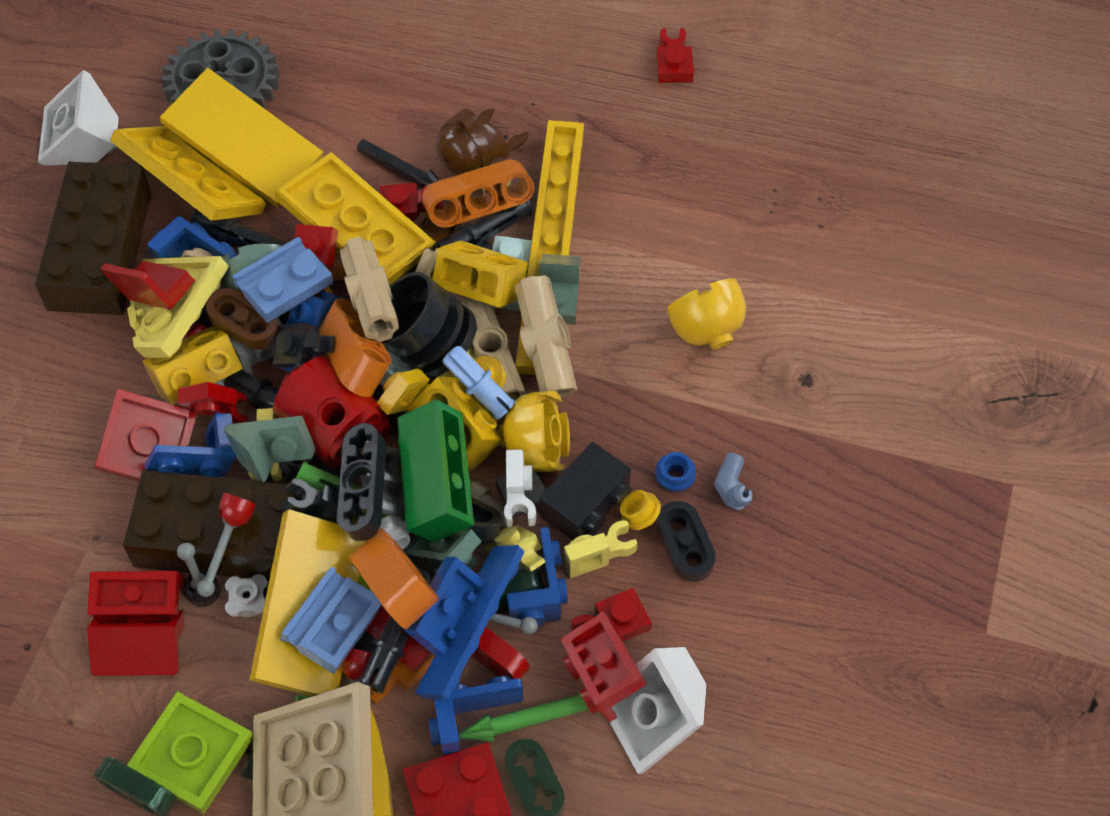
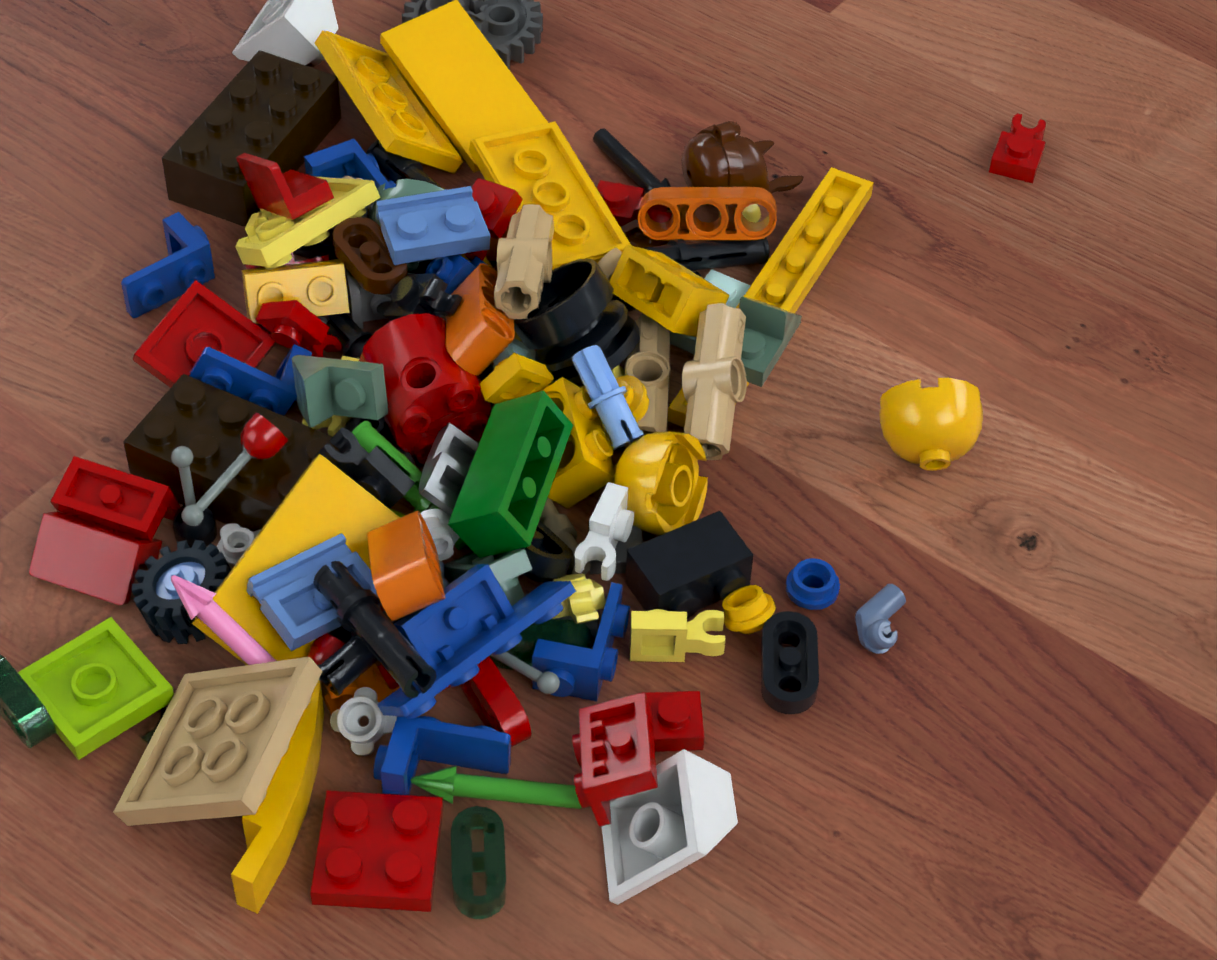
camera: 20 degrees right, 10 degrees down
black beam [337,423,386,541] -> none
none -> blue bracket [121,212,215,318]
none -> black wheel [132,540,231,644]
none -> bright pink piece [171,575,277,665]
none -> black pin [313,561,436,698]
none -> white plate [330,687,397,756]

